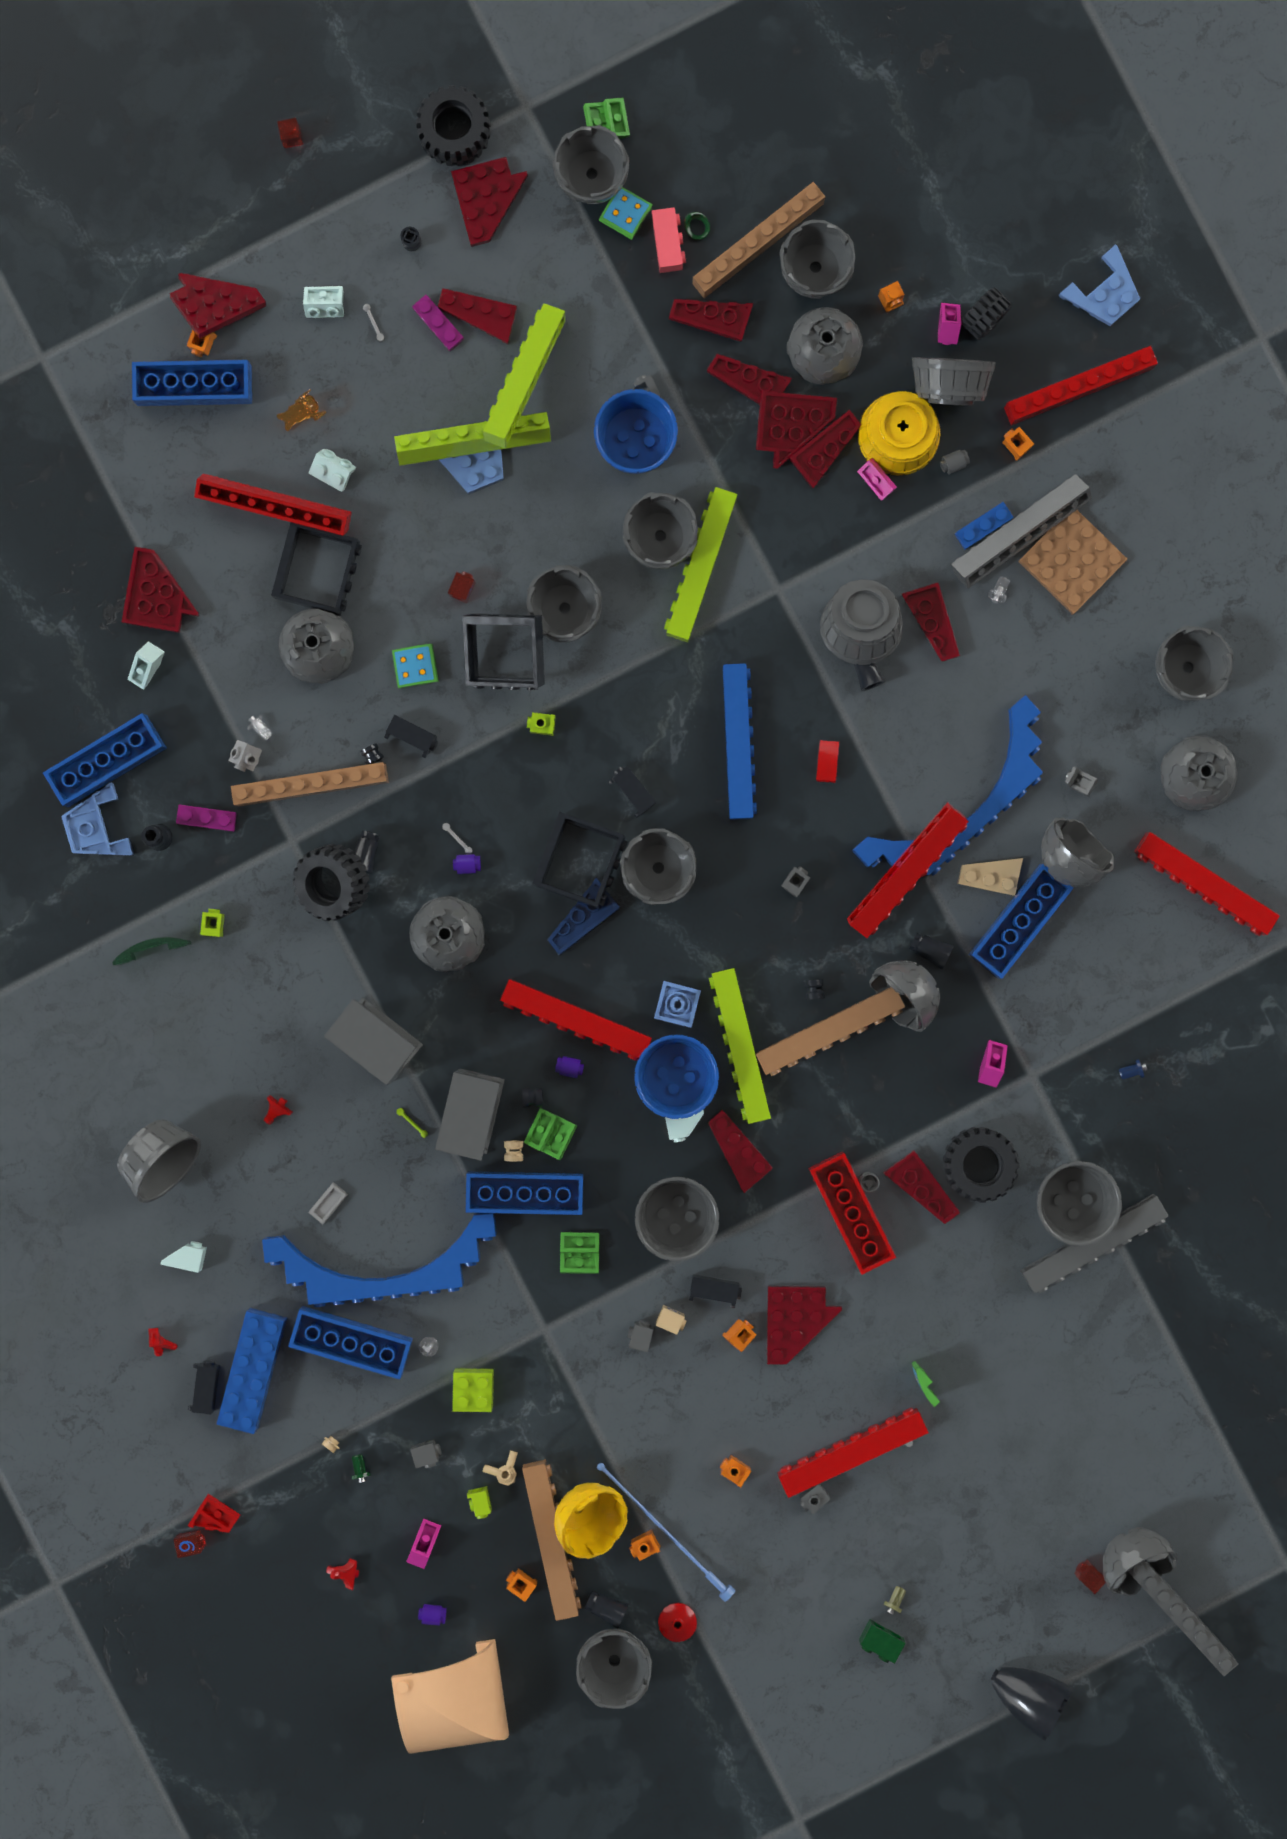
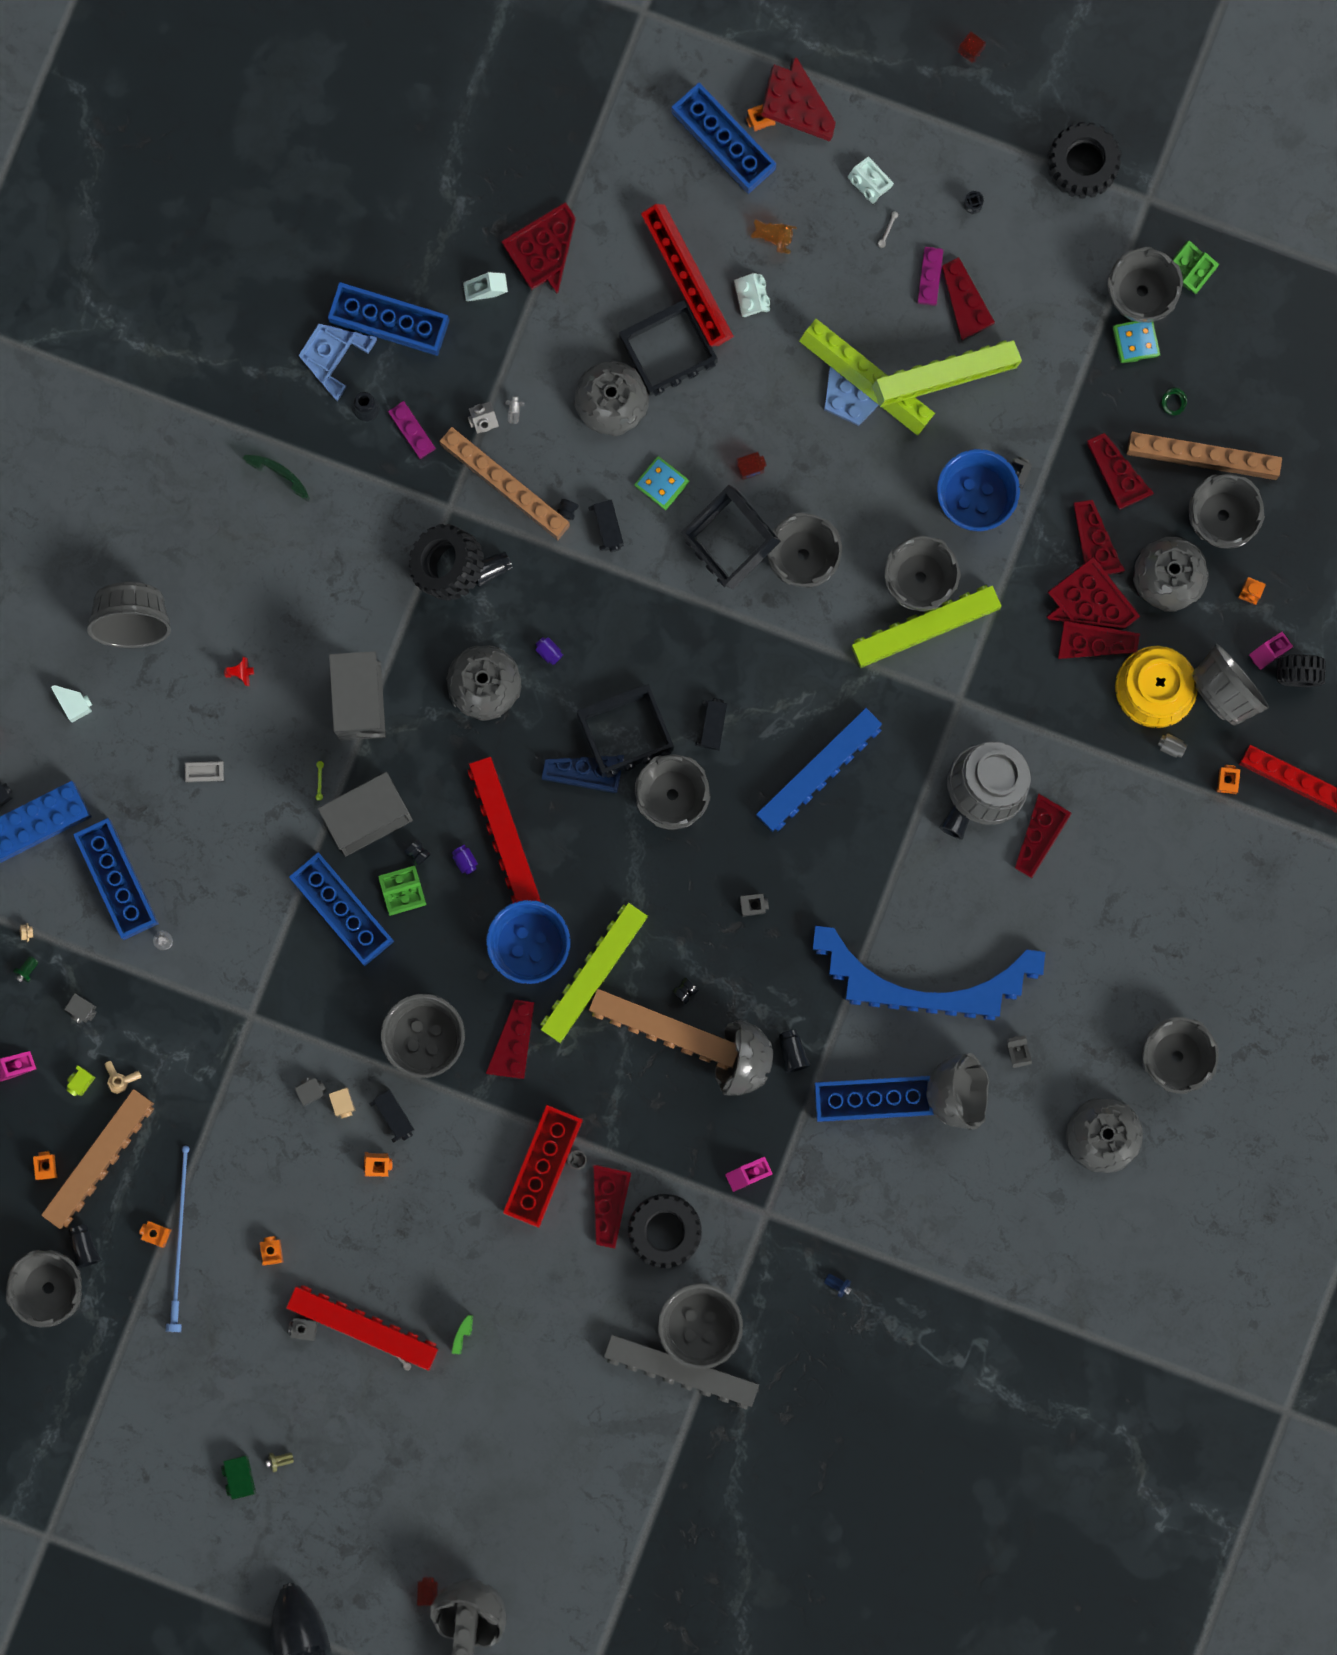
camera: 45 degrees right, 5 degrees down
lime brick [200,909,225,937] -> none
blue arch [262,1213,497,1307] -> none
light grey hinge [442,823,473,854] -> none
dark red wing [451,157,528,247] -> none
lime brick [453,1368,494,1412] -> none
tan wheel [504,1140,523,1161] -> none
lime brick [527,712,556,736] -> none
yellow piece [554,1483,628,1559] -> none
bright green slope [560,1232,599,1274] -> none
coral brick [652,207,686,273] -> none
medium blue plate [654,981,701,1028] -> none
red dish [658,1603,697,1642] -> none
light aqua slope [665,1110,704,1142] -> none
dark red wing [767,1286,842,1365] -> none
red slope [816,740,840,783] -> none
red brick [847,802,969,938] -> none
dark pink plate [857,458,897,501] -> none
brick [951,474,1092,588] -> none
blue plate [954,502,1014,550] -> none
tan wing [958,858,1023,896] -> none
clear piece [988,576,1010,603] -> none
medium nougat plate [1018,510,1127,615] -> none
red brick [1134,832,1280,936] -> none

